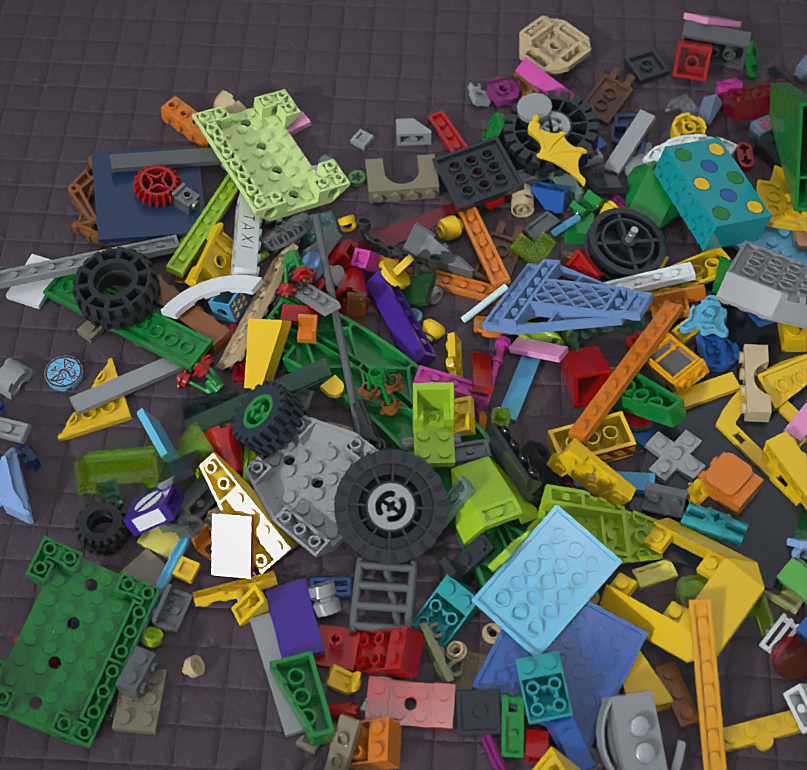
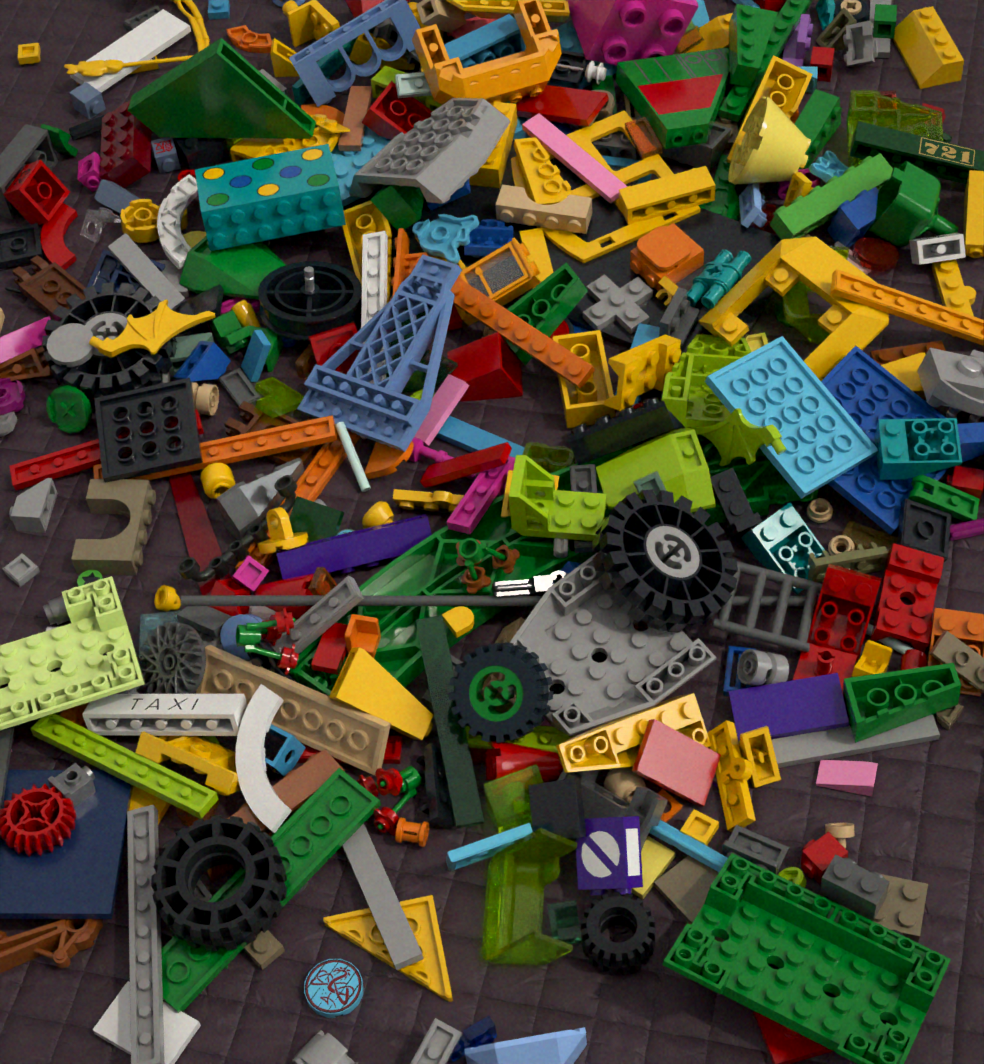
camera: 75 degrees left, 5 degrees down
none -> red tile [41,203,78,270]
none -> orange bush [395,817,429,847]
none -> red brick [801,832,848,885]
none -> bright pink slope [816,760,878,797]

